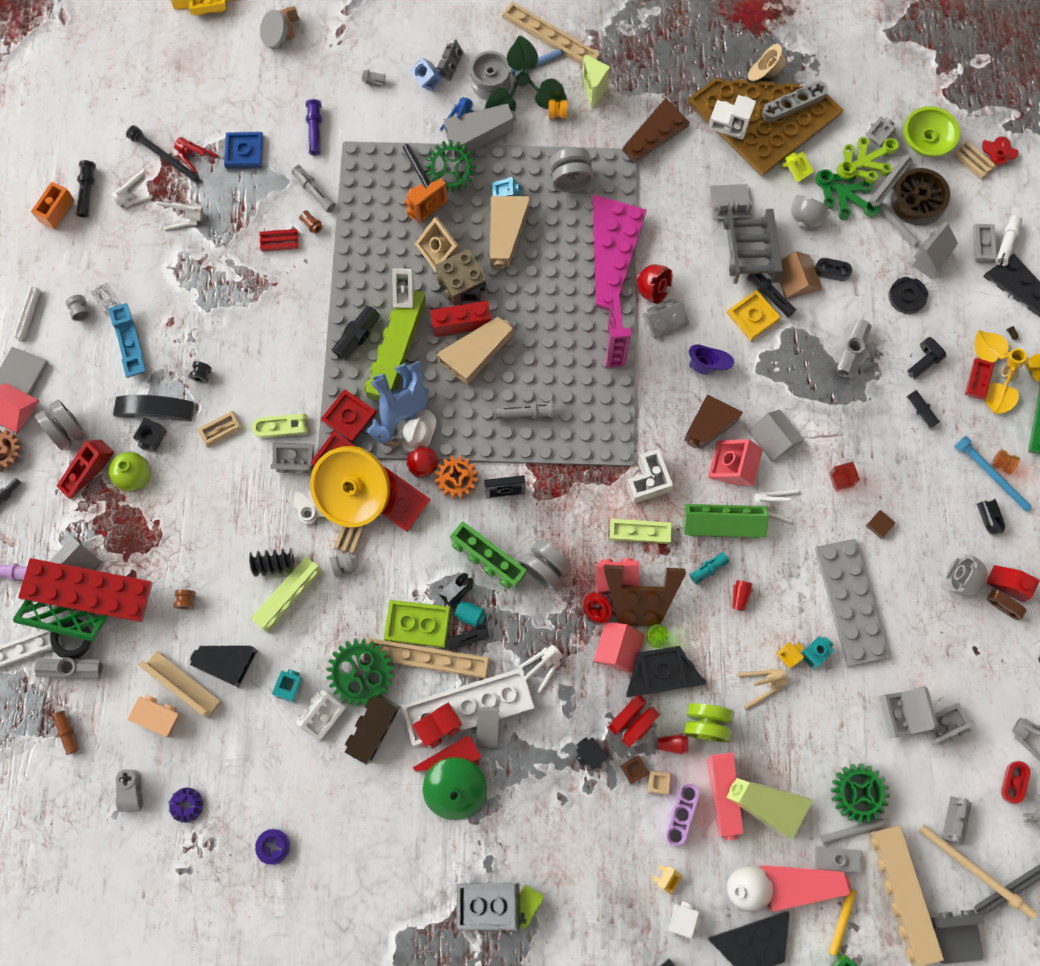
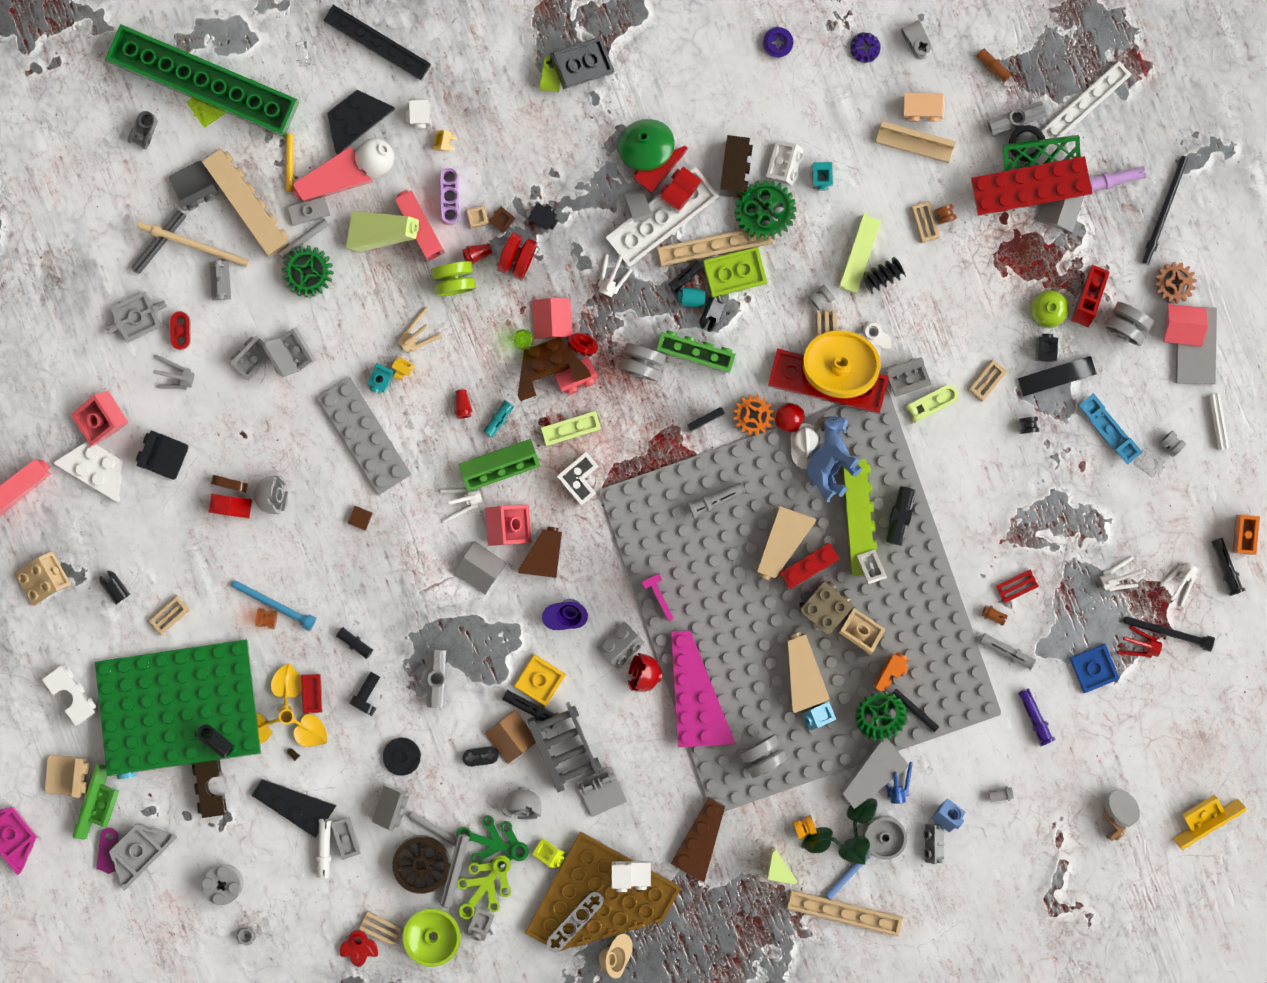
camera: 155 degrees right, 15 degrees up
black slope [190,645,258,688] -> none
red plate [320,389,377,444] -> none
black wing [626,646,706,698] -> none
clear red panel [829,461,860,492] -> none
black piece [977,498,1006,535] -> none
none -> tan tile [911,201,940,243]

